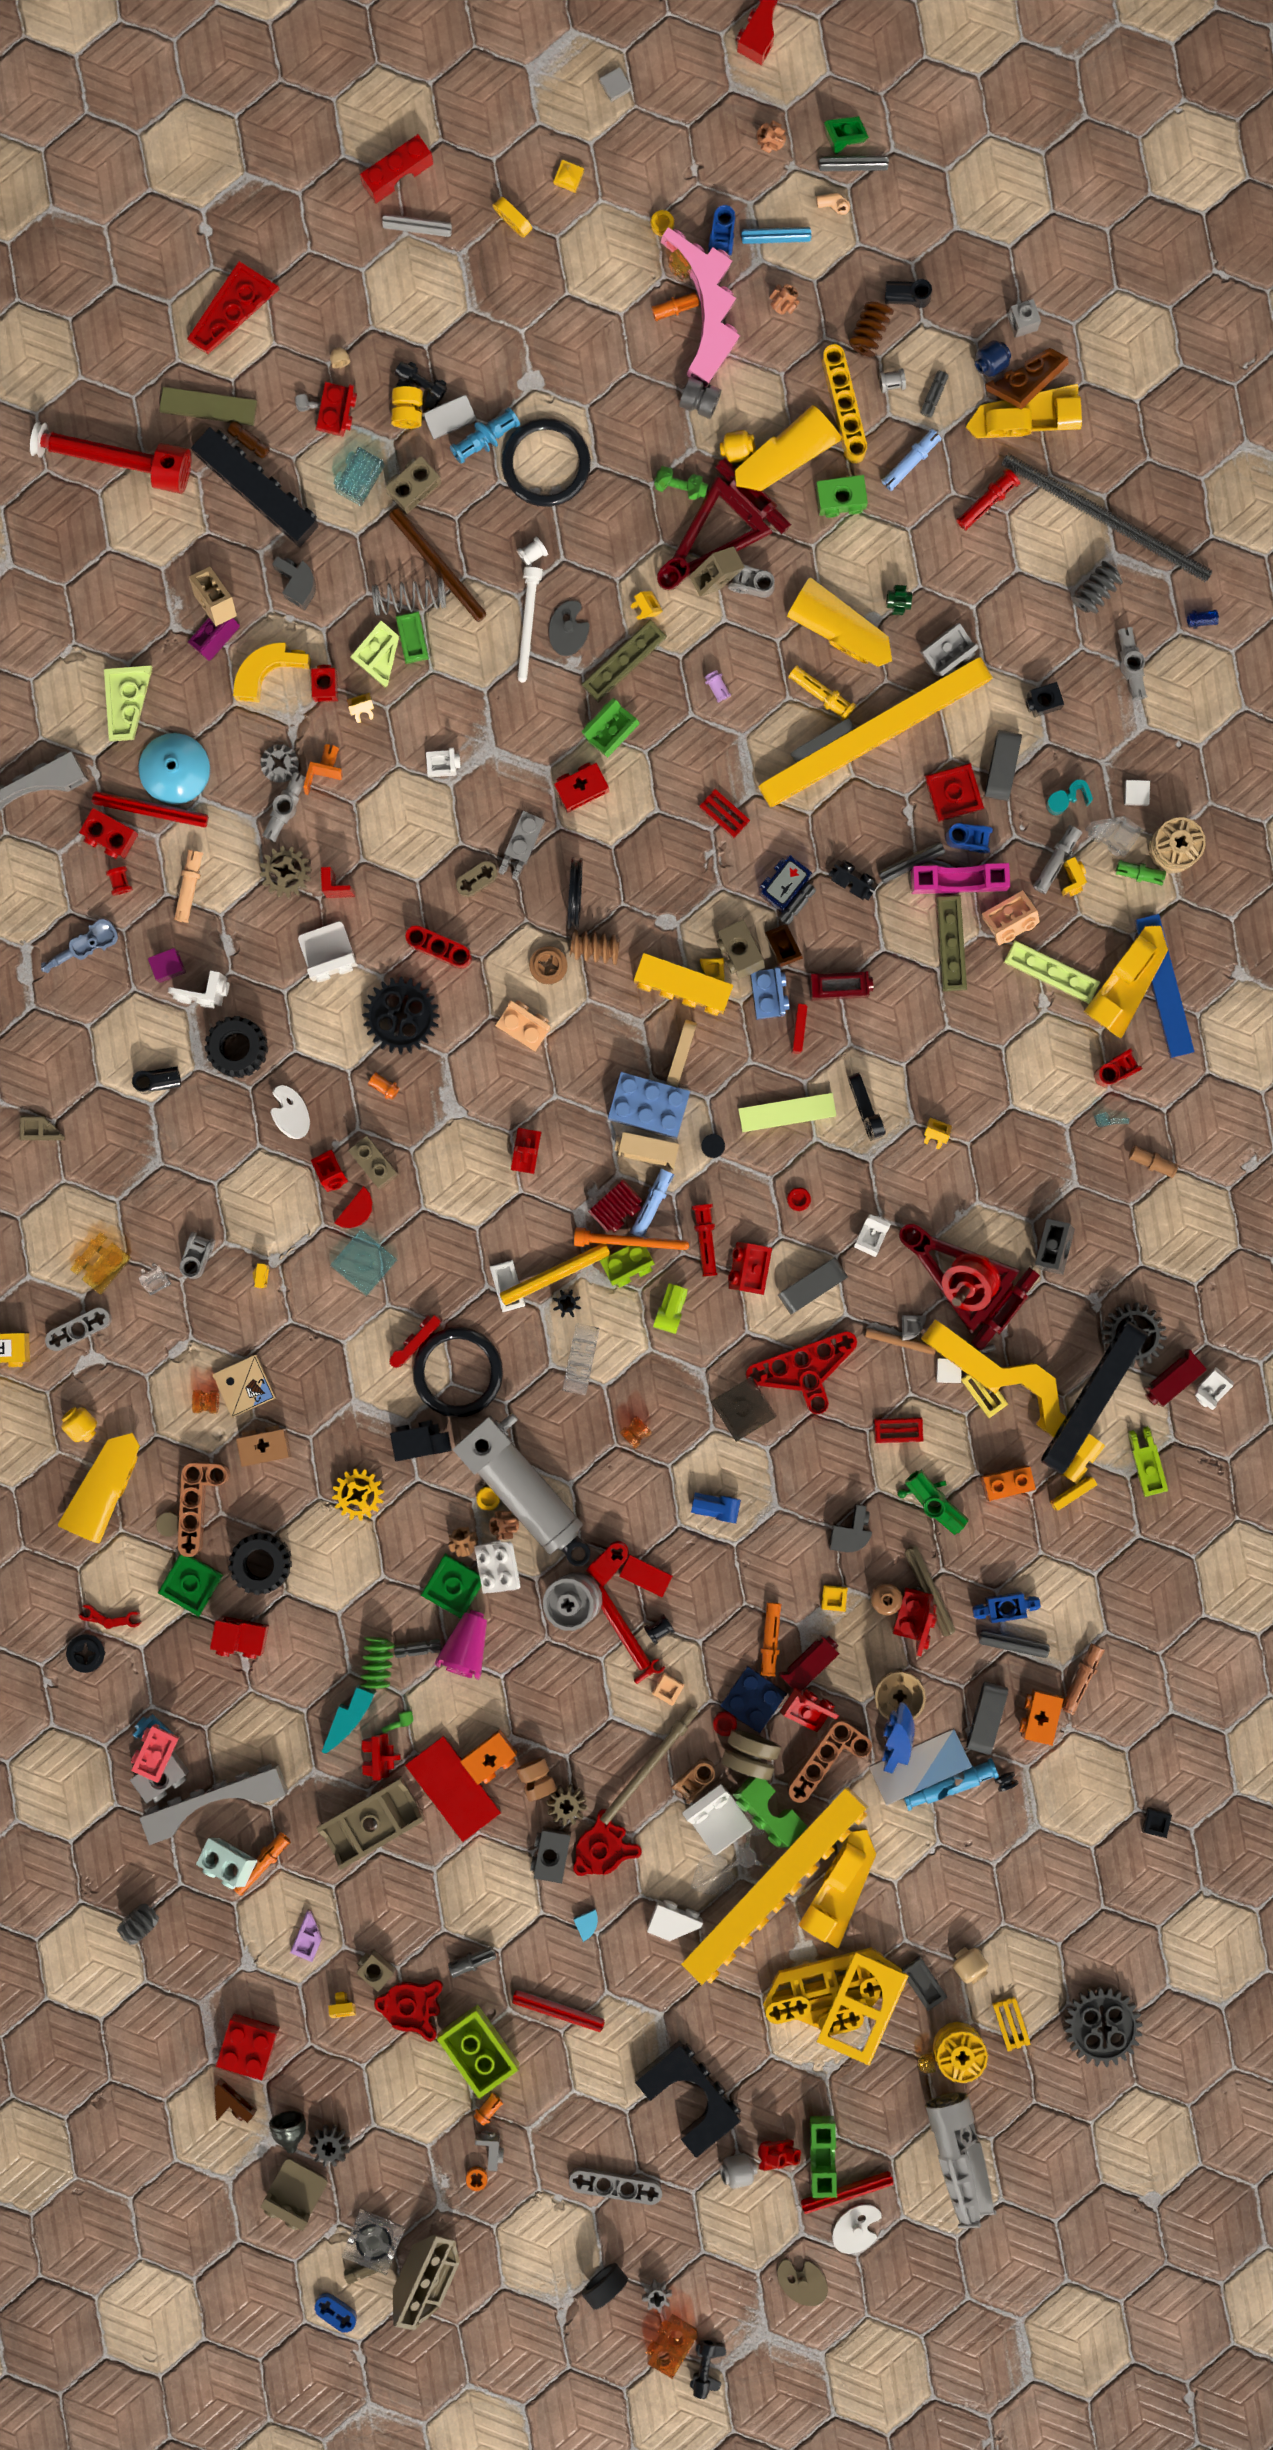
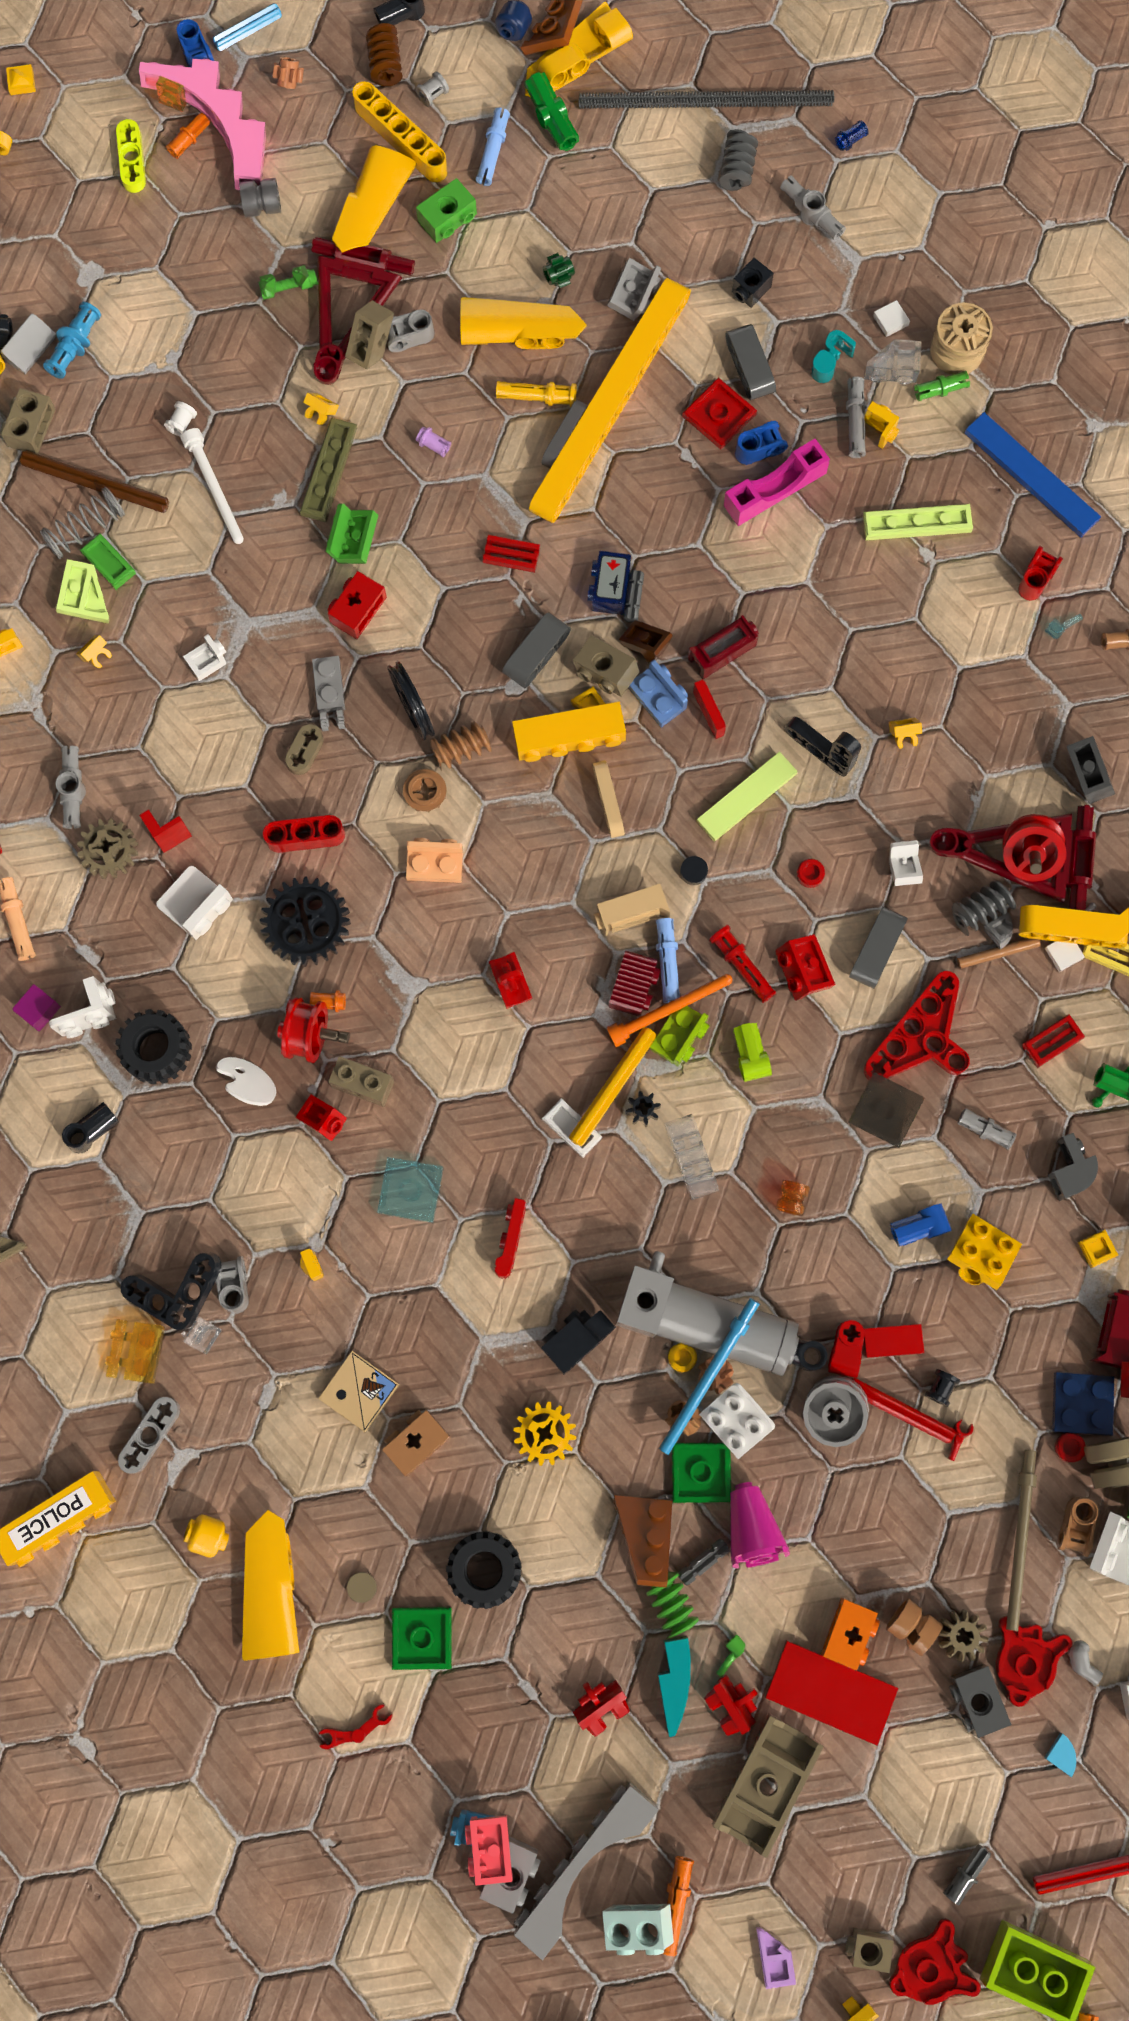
camera: 30 degrees left, 10 degrees down
black gear [66,1634,106,1673] -> none
nougat beam [178,1462,230,1557] -> none
clear orange wheel [192,1390,220,1414] -> none
red brick [210,1616,269,1659] -> none
light grey gear [261,744,299,783] -> none
orange bracket [303,744,343,795] -> none
red brick [311,665,338,702] -> none
red tile [334,1186,373,1228] -> none
black wedge [412,1327,503,1418] -> none
black wedge [501,418,591,507] -> none
dark grey piece [549,601,590,656] -> none
medium blue brick [608,1072,690,1139] -> none
yellow tile [651,210,674,236] -> none
light nougat tile [652,1673,685,1706] -> none
yellow head [720,430,756,464] -> none
orange pin [760,1602,782,1676] -> none
black hinge [828,860,878,901] -> none
dark grey axle [878,842,945,883] -> none
dark grey axle [921,371,949,418] -> none
olive tile [936,895,967,992] -> none
red pin [956,468,1020,531] -> none
light nougat bracket [982,890,1040,945] -> none
yellow panel [1084,926,1168,1038] -> none
none -> neon yellow beam [116,119,146,193]
none -> black beam [120,1252,222,1330]
none -> red wheel [277,997,350,1063]
none -> dark grey beam [502,612,571,689]
none -> green piece [525,72,579,152]
none -> red hips [572,1680,630,1737]
none -> dark orange wing [613,1495,672,1588]
none -> dark azure bar [659,1298,760,1455]
none -> yellow plate [947,1214,1022,1290]
none -> dark grey piece [952,880,1016,936]
none -> light grey pin [957,1108,1017,1150]
none -> light grey arm [1069,1640,1103,1686]

